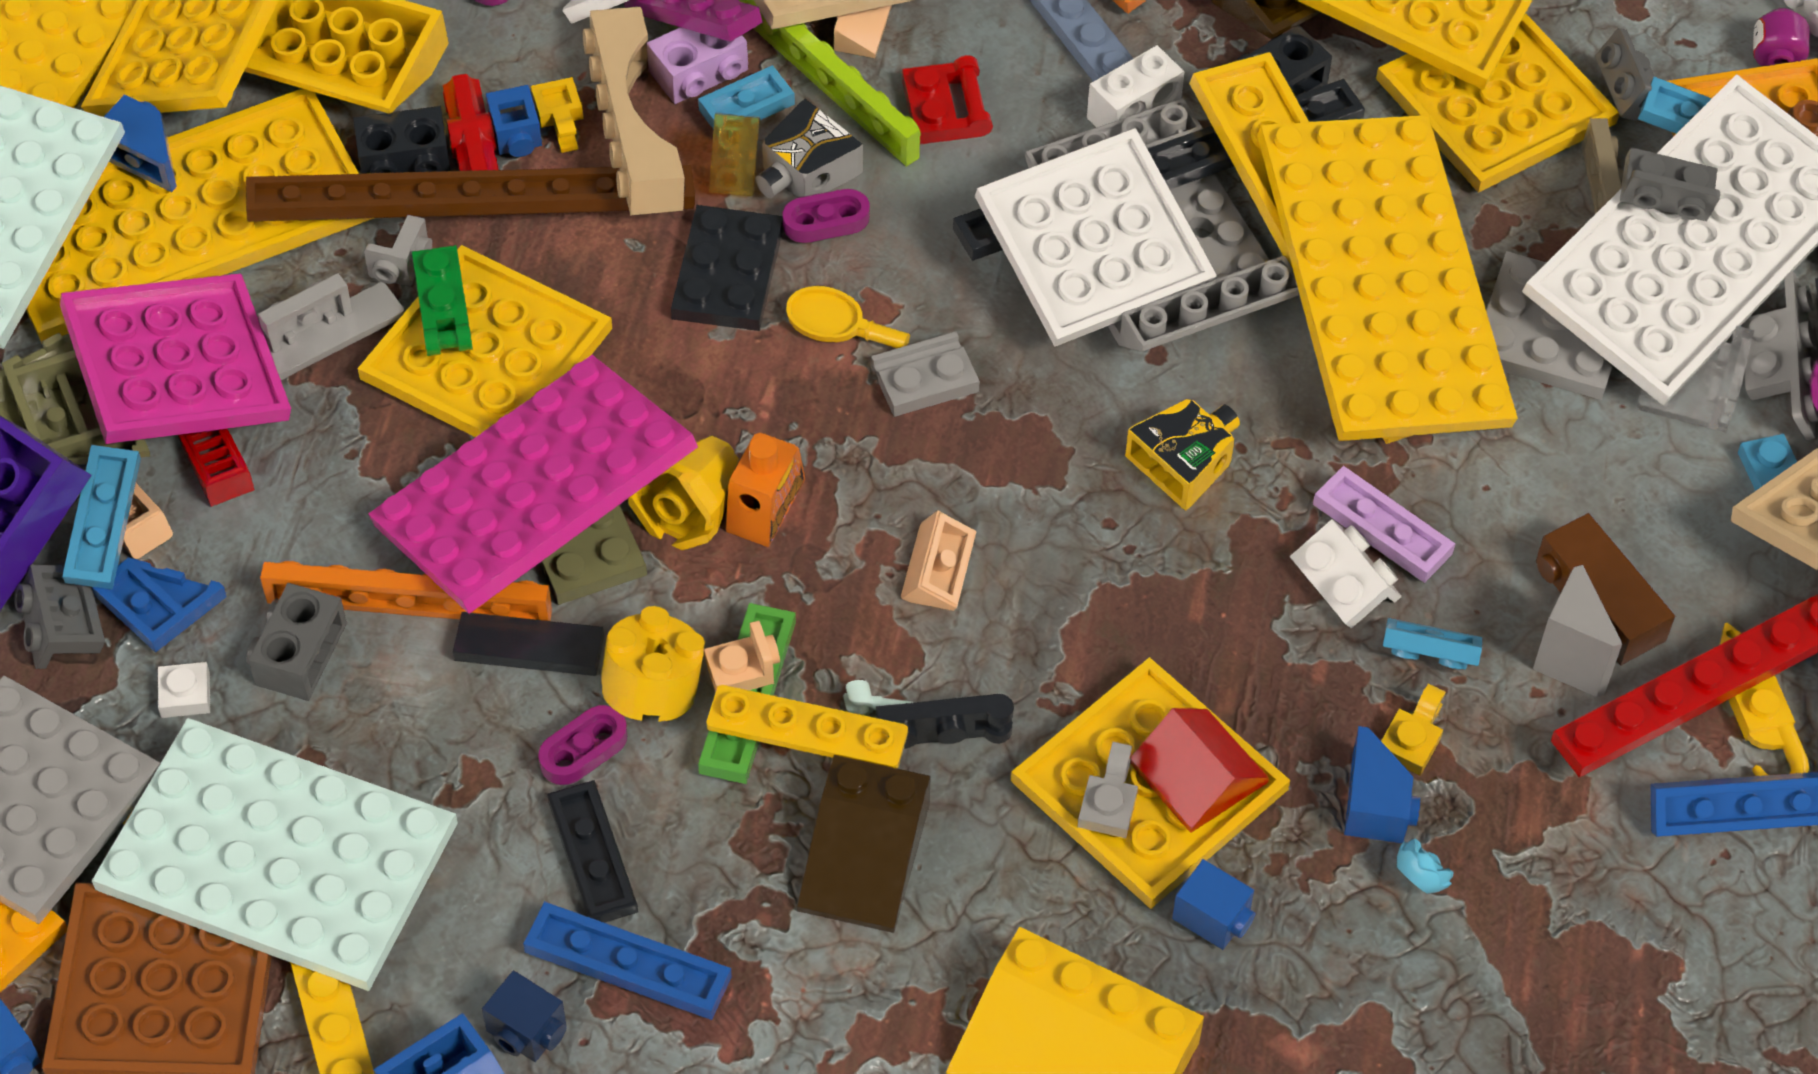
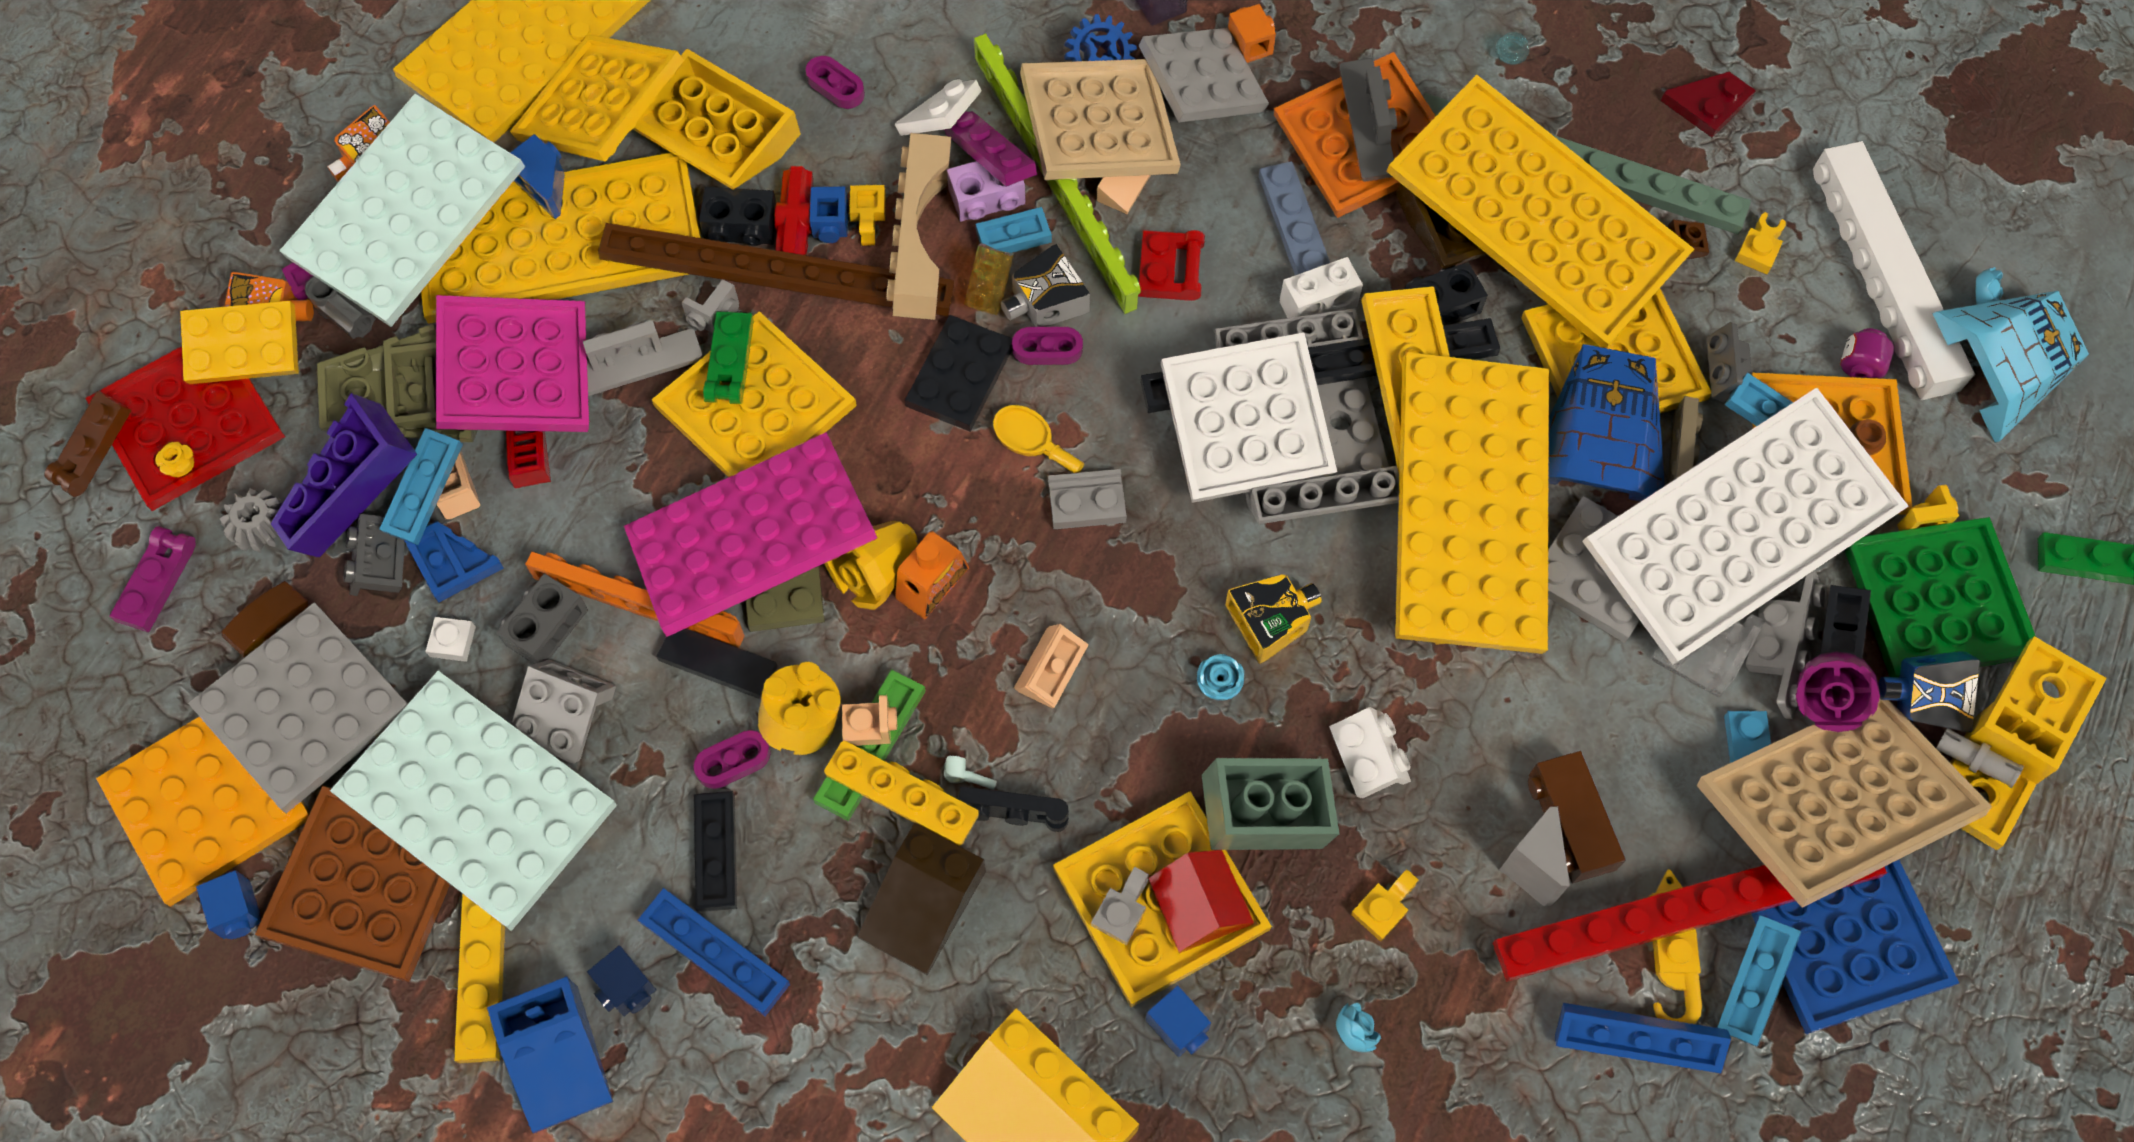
camera: 15 degrees right, 10 degrees up
lavender plate [1313,466,1455,583] -> none
blue slope [1344,726,1420,843] -> none
dark azure plate [1383,618,1482,669] -> none
dark grey bracket [1620,147,1721,222] -> none
none -> light grey bracket [511,659,616,764]
none -> medium azure plate [1197,654,1244,700]
none -> sand green brick [1202,758,1340,850]
none -> blue wedge [1548,344,1665,502]

